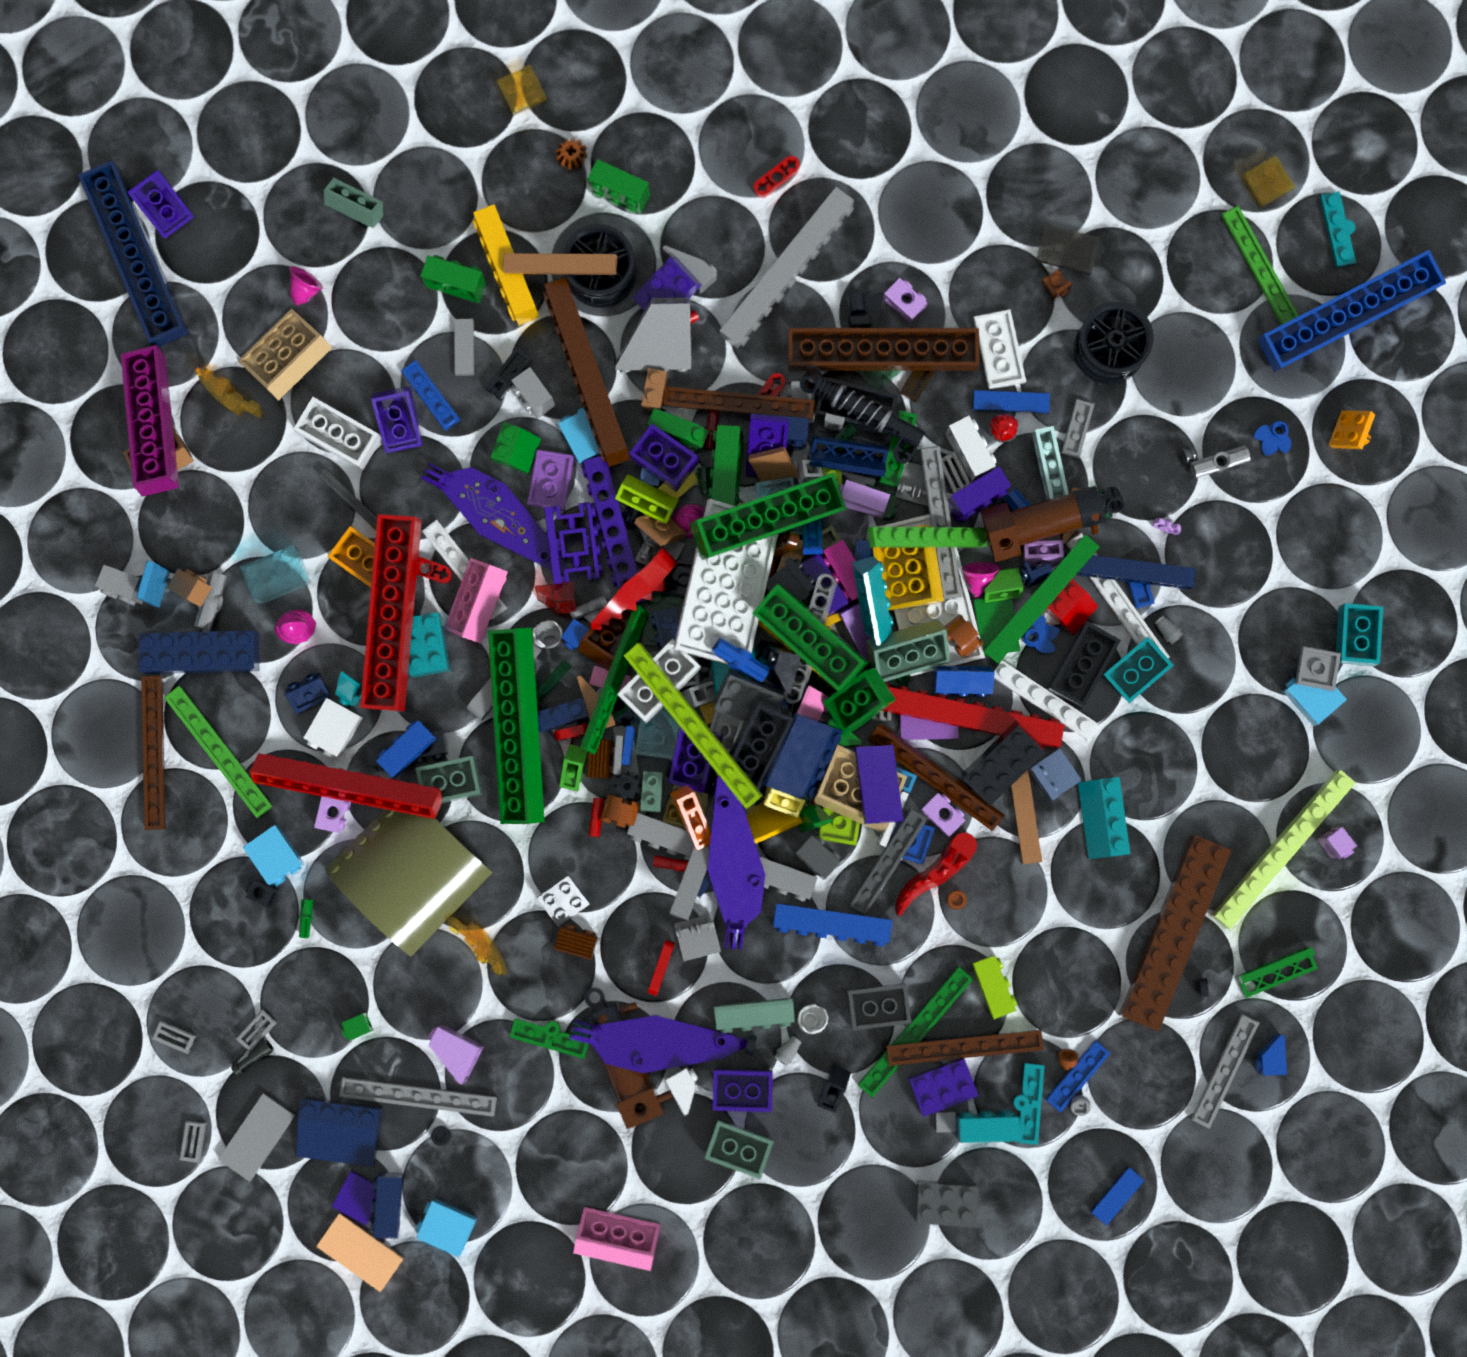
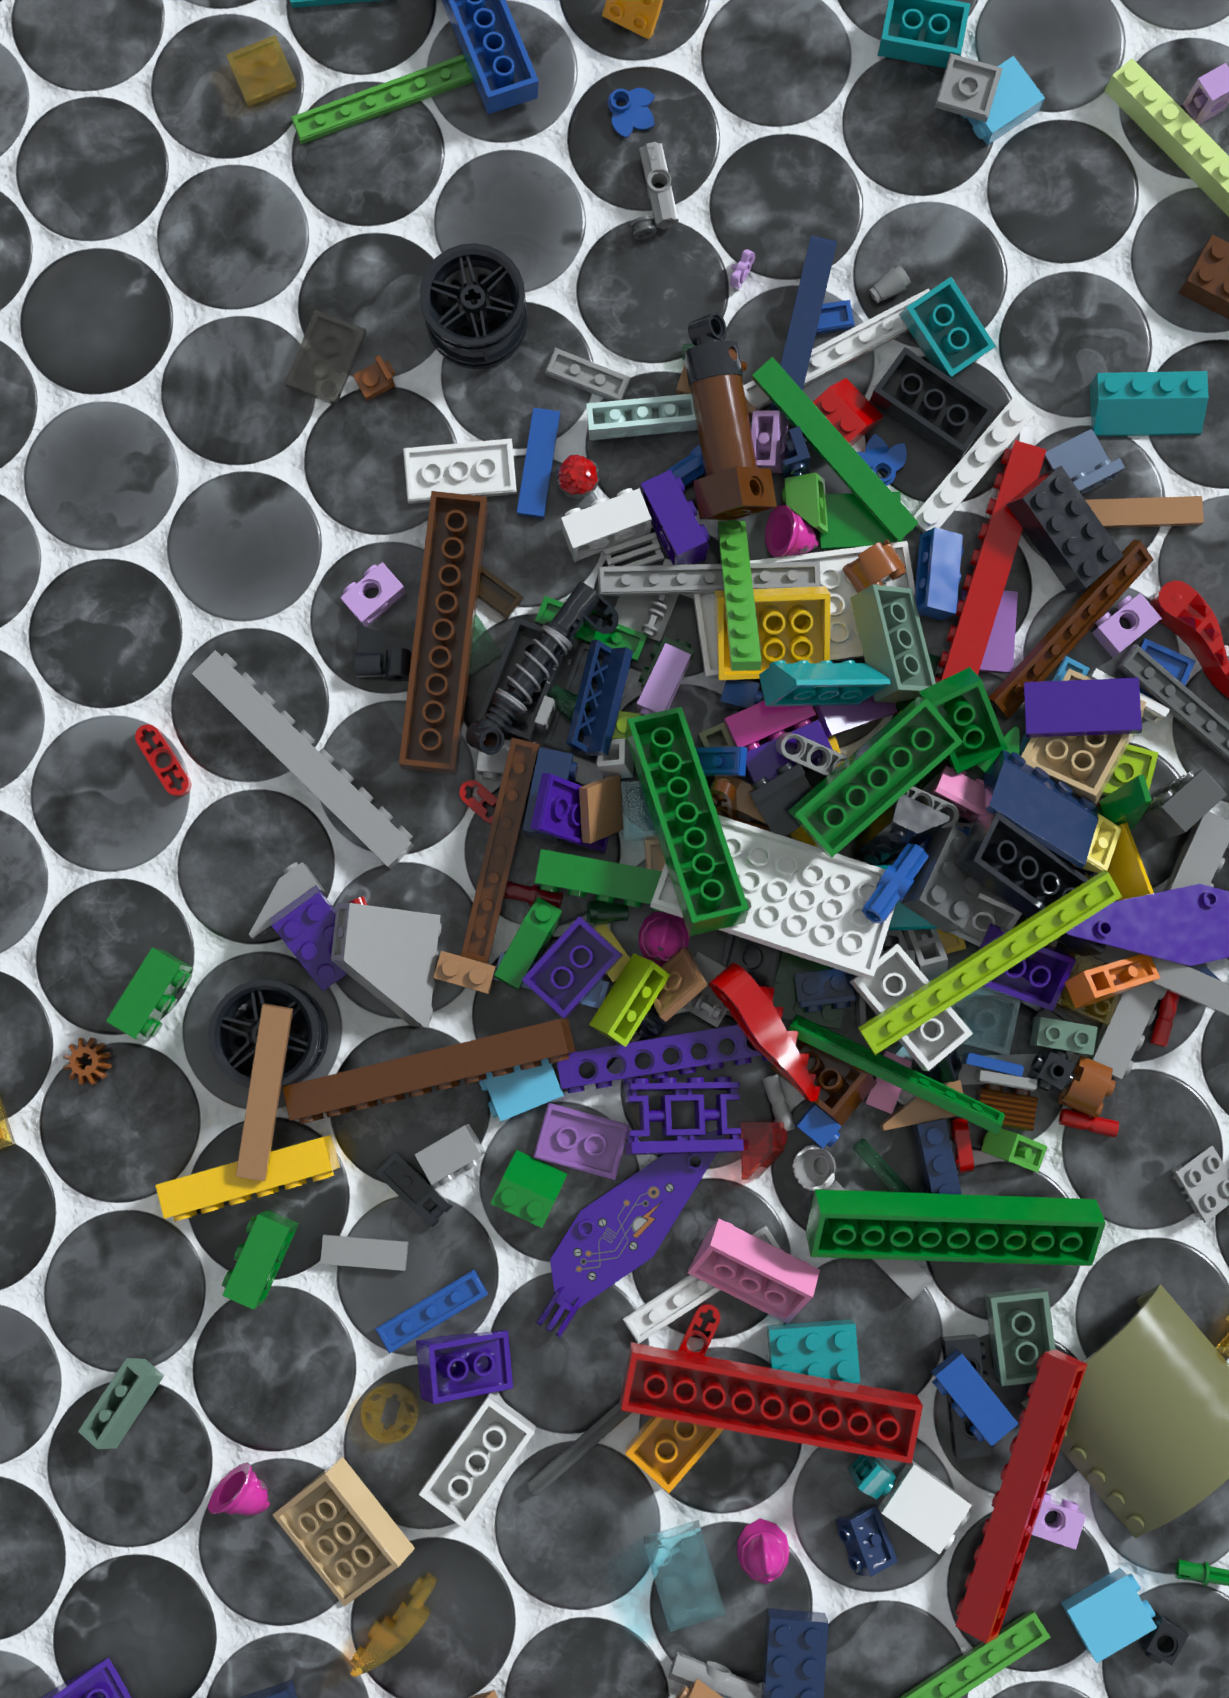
camera: 85 degrees left, 0 degrees up
none -> clear yellow piece [360,1382,419,1443]

